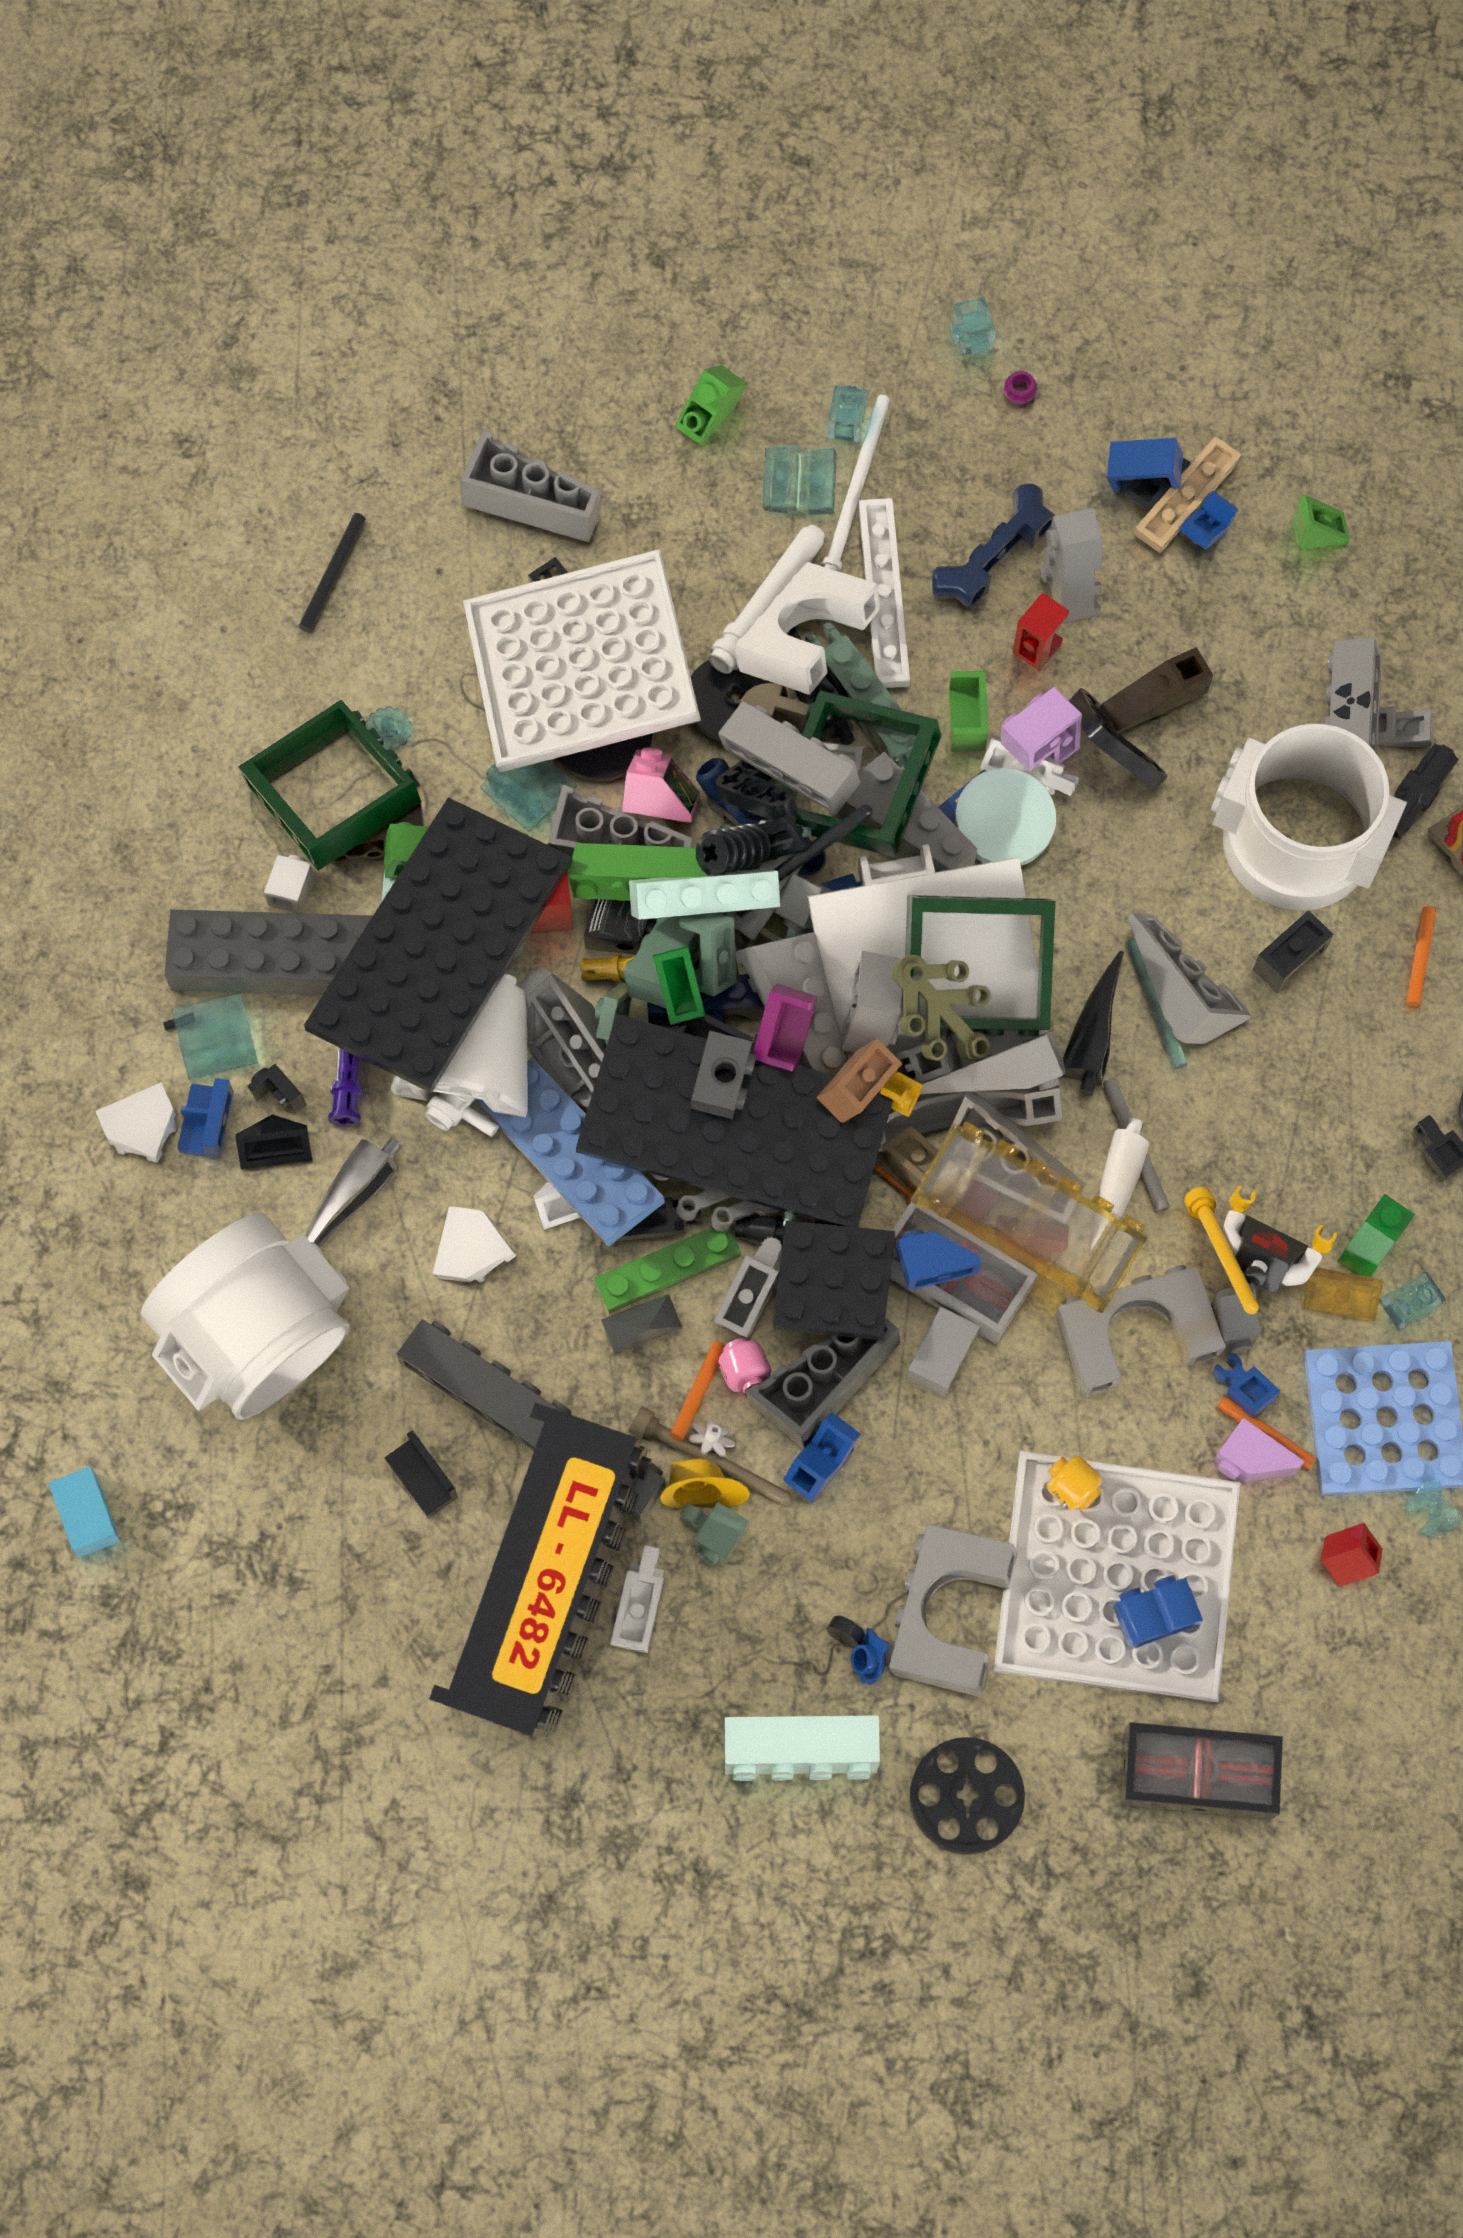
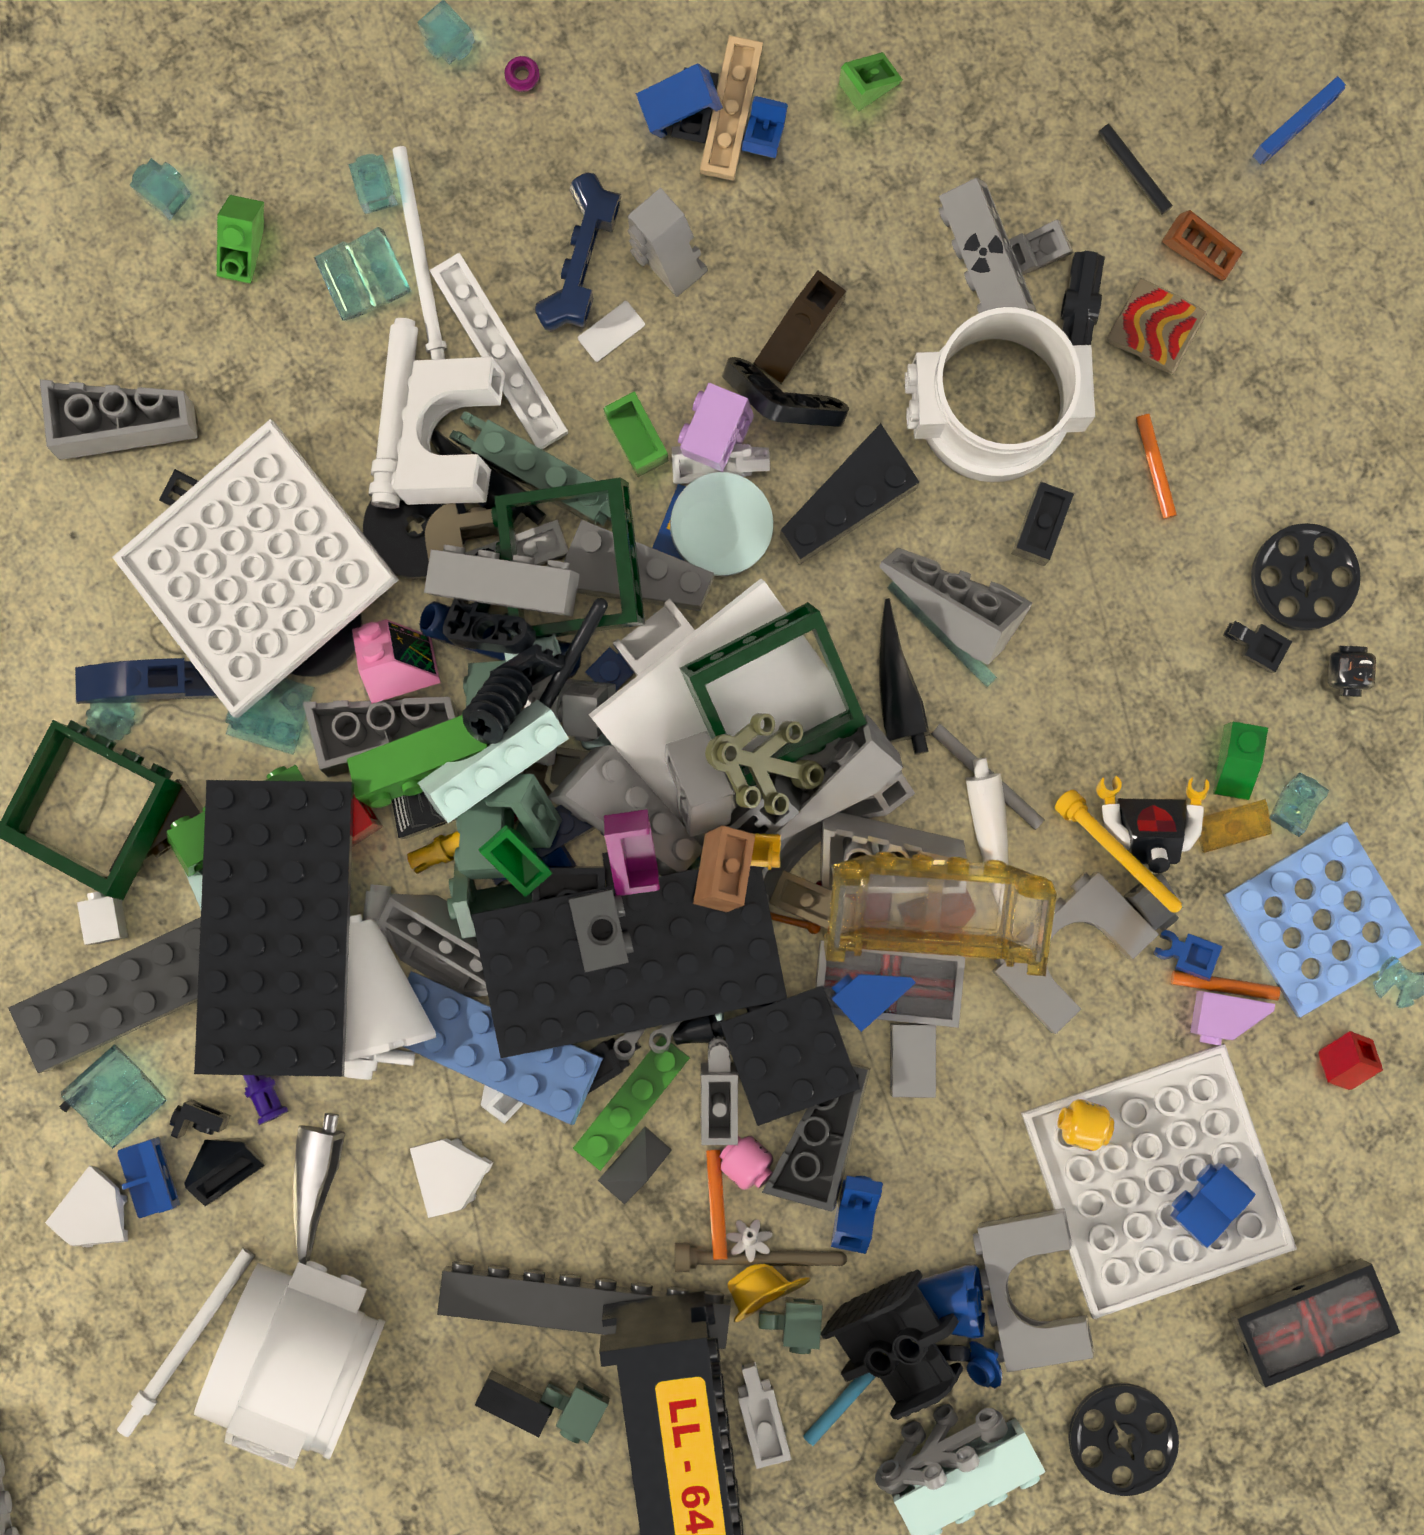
camera: 25 degrees left, 15 degrees up
red panel [1012,592,1069,671] -> none
none -> dark blue slope [75,658,218,704]
none -> white bar [117,1248,255,1437]
none -> clear light blue brick [129,158,192,221]
none -> sand green brick [541,1381,610,1444]
none -> white sticker [578,301,645,362]
none -> black wedge [780,423,920,565]
none -> medium azure bar [803,1373,875,1446]
none -> black piece [820,1270,963,1420]
none -> light grey plant [875,1404,1008,1494]
none -> blue cone [917,1265,985,1339]

